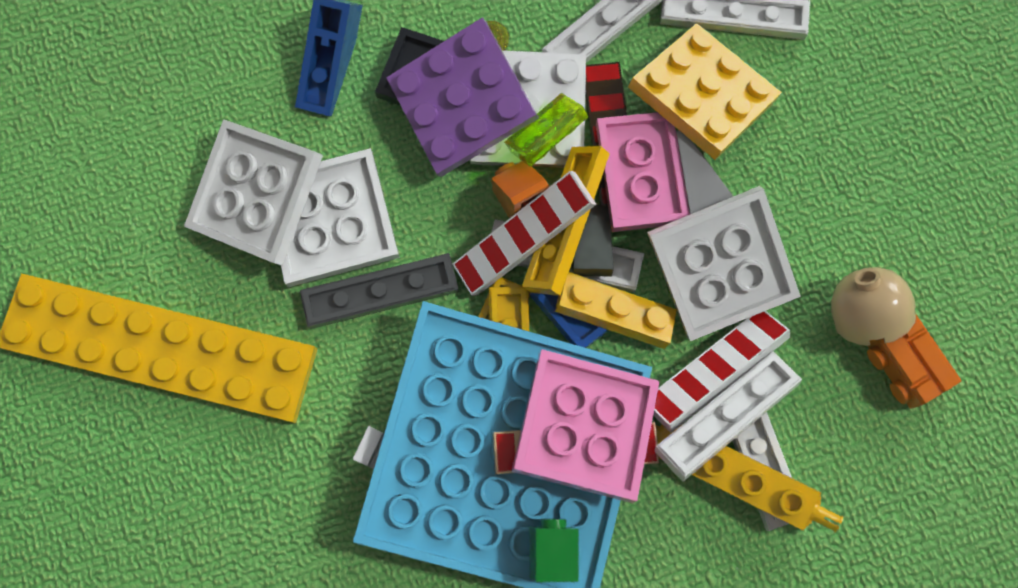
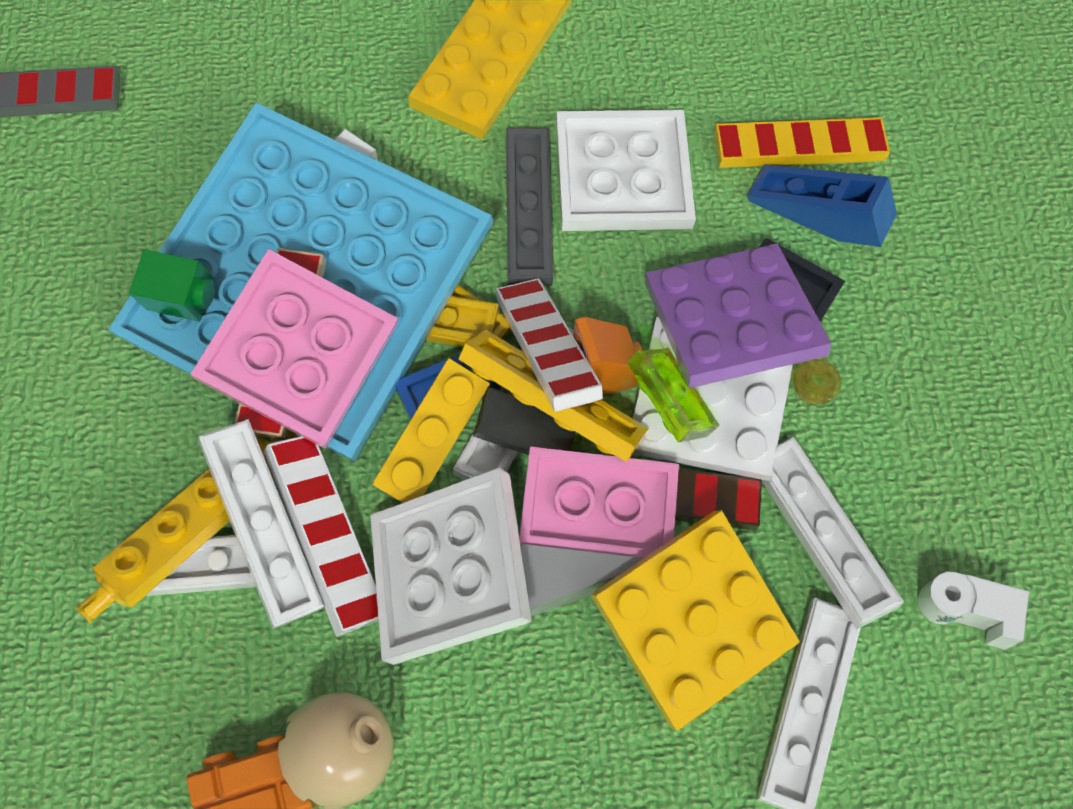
camera: 95 degrees right, 10 degrees down
white plate [184,119,323,265] -> none
none -> yellow tile [714,117,890,168]

